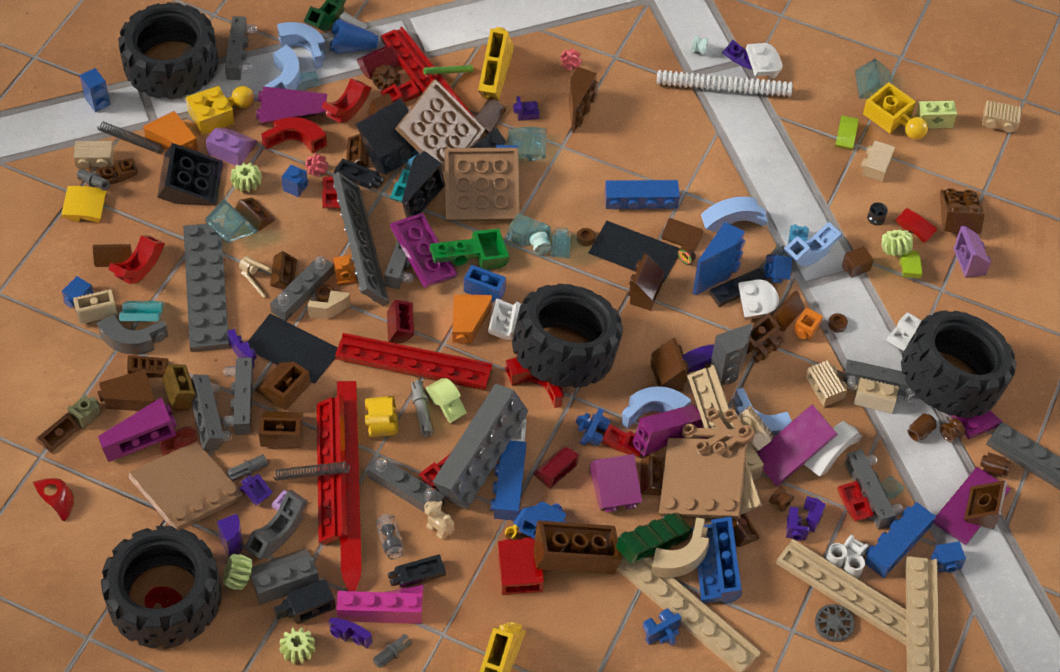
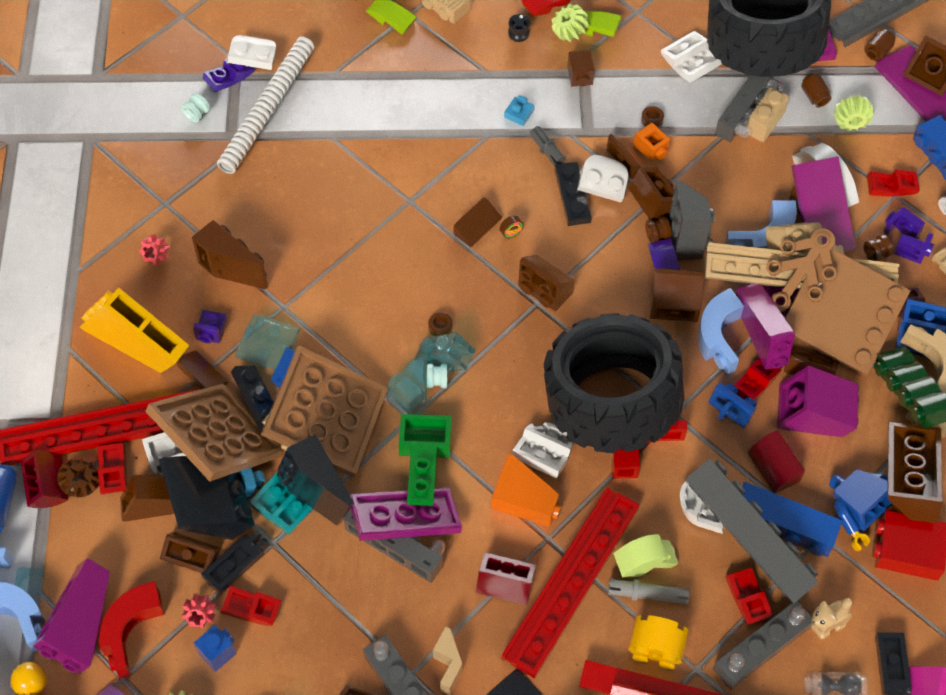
camera: 70 degrees left, 5 degrees up
reddish brown tile [316,284,334,303] -> none
red arch [321,78,372,123] -> none
dark grey plate [333,172,389,306] -> none
orange brick [333,254,356,286] -> none
bright green piece [423,65,473,75] -> none
blue brick [464,265,506,302] -> none
black sticker [588,220,680,282] -> none
blue brick [604,180,680,210] -> none
blue slope [693,222,746,295] -> none
light blue arch [701,197,768,233] -> none
blue brick [764,255,792,283] -> none
light blue arch [784,222,842,266] -> none
tan brick [806,360,847,407] -> none
dark grey piece [844,449,903,529] -> none
clear light blue piece [880,476,904,500] -> none
reddish brown wheel [940,418,965,442] -> none
none -> yellowish green gear [834,94,874,132]

